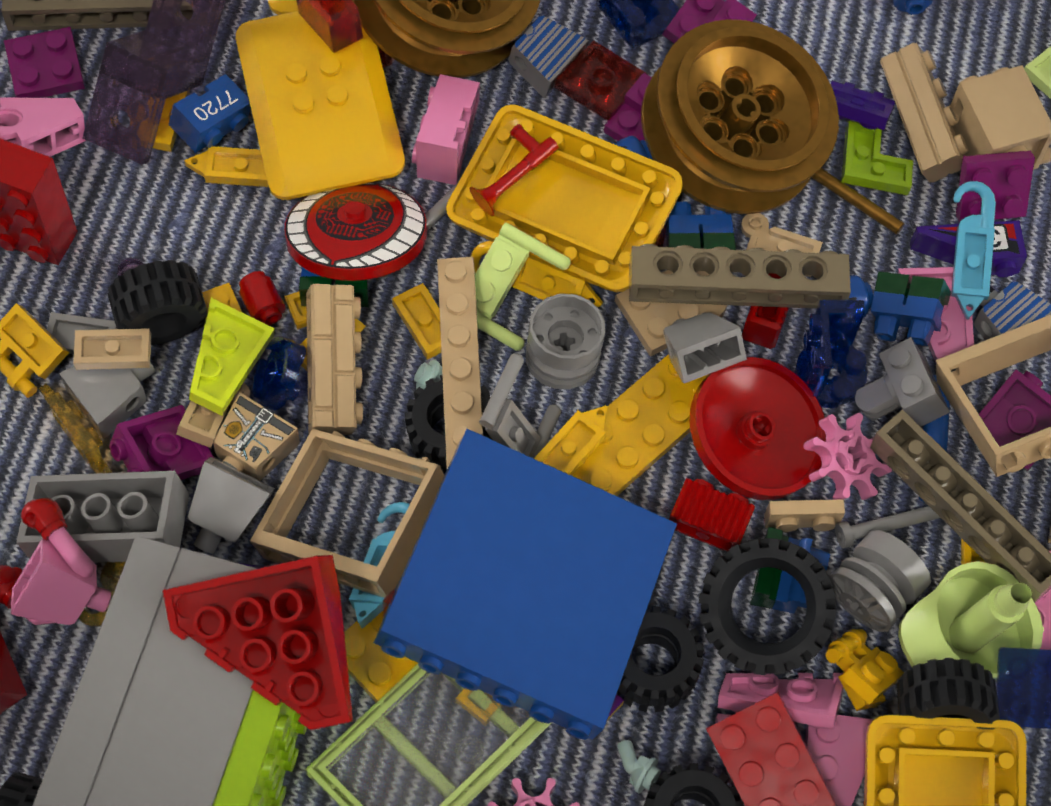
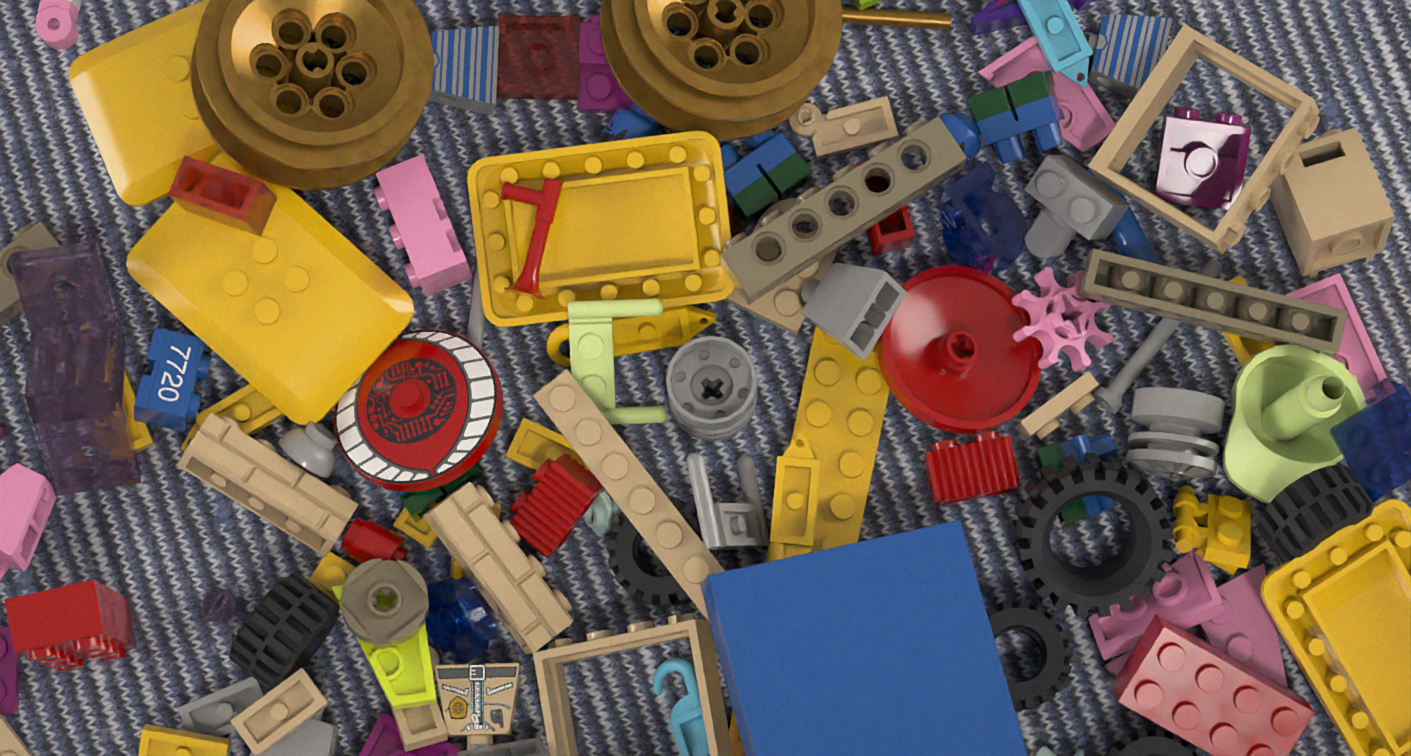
camera: 30 degrees left, 15 degrees up
none -> tan brick [177,413,359,557]
none -> light grey piece [278,421,337,478]
none -> dark tan plate [341,558,429,649]
none -> red brick [510,453,604,559]

